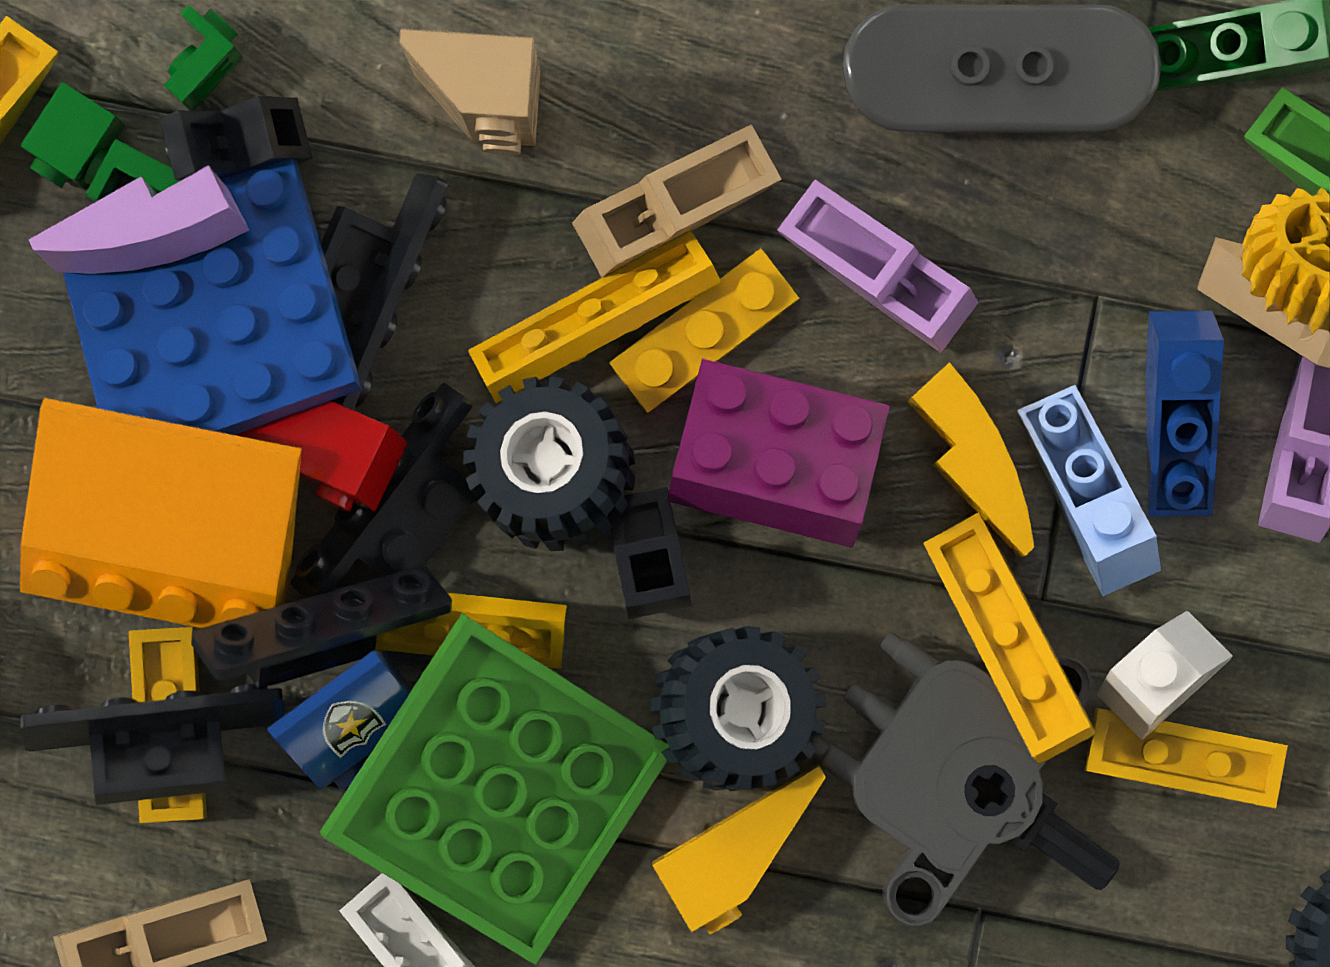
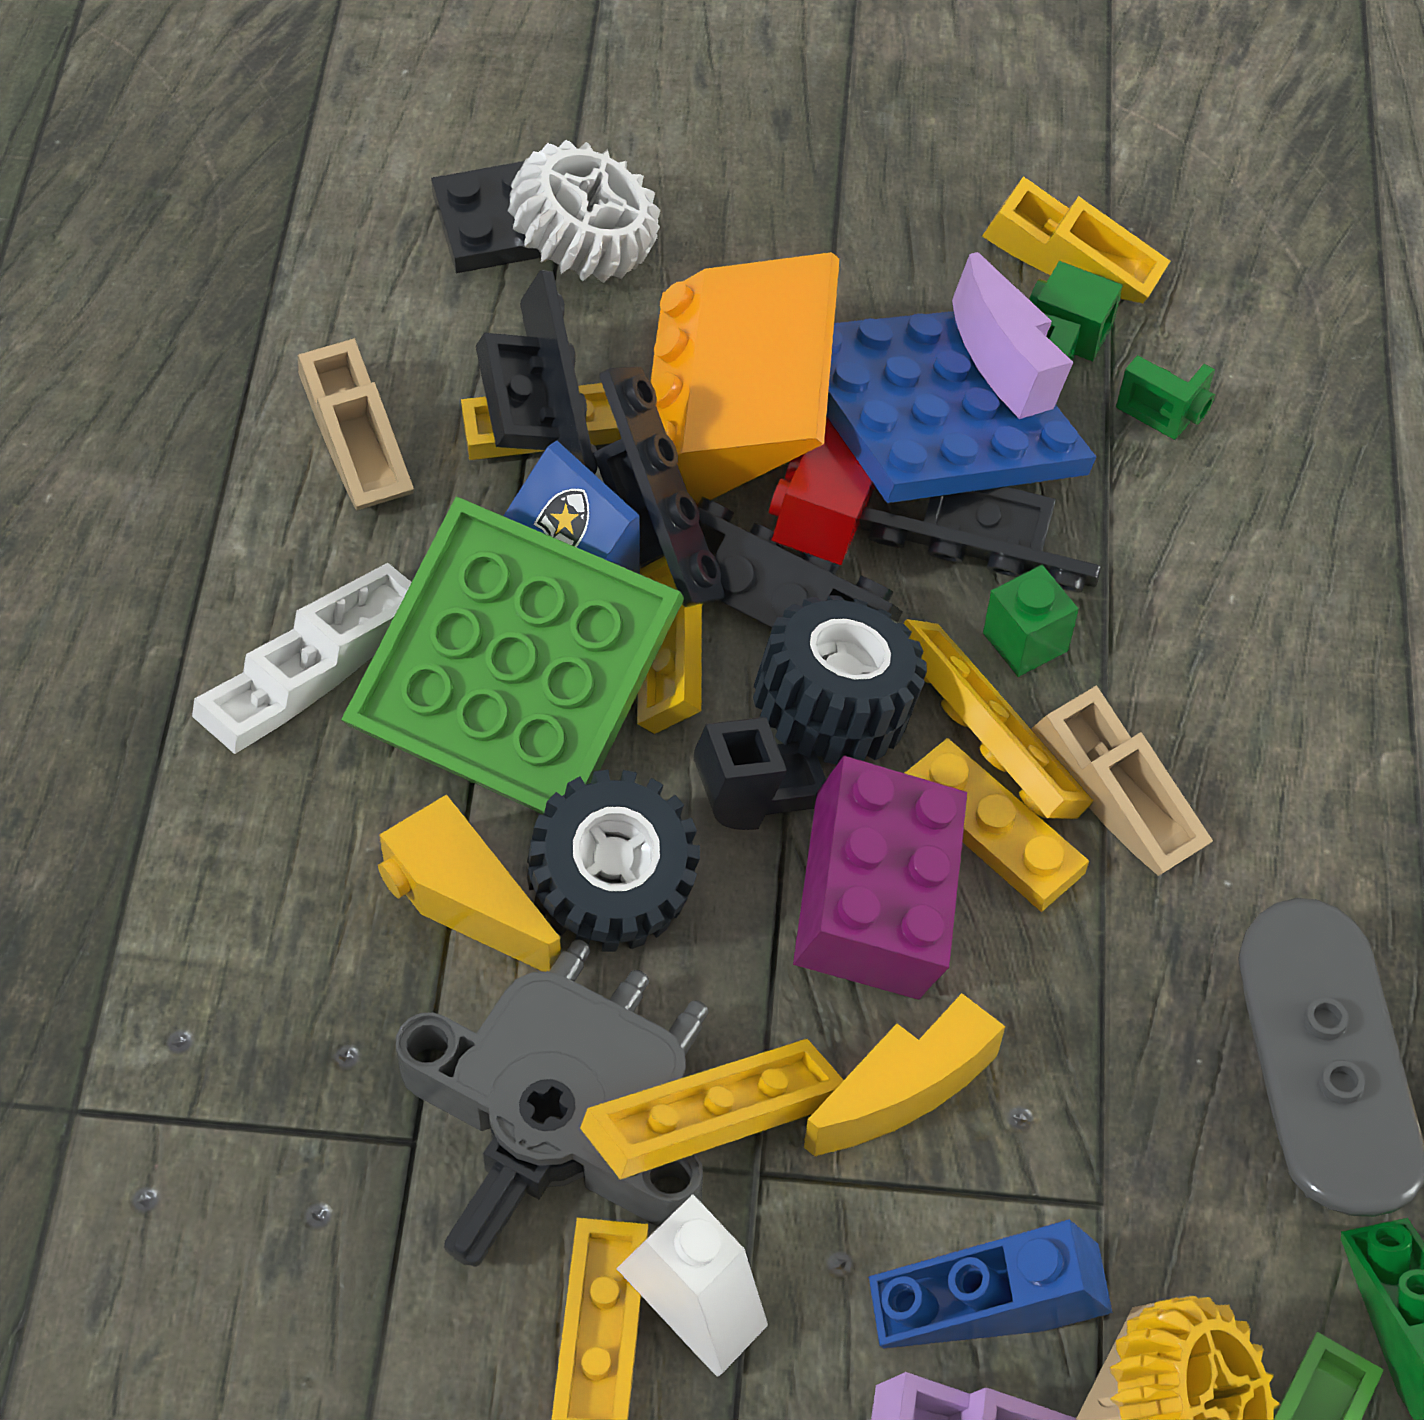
camera: 80 degrees right, 30 degrees down
black brick [160,96,313,180] -> none
tan slope [399,29,541,155] -> none
lavender slope [777,180,979,353] -> none
light blue slope [1017,385,1161,596] -> none
none -> green brick [983,565,1079,677]

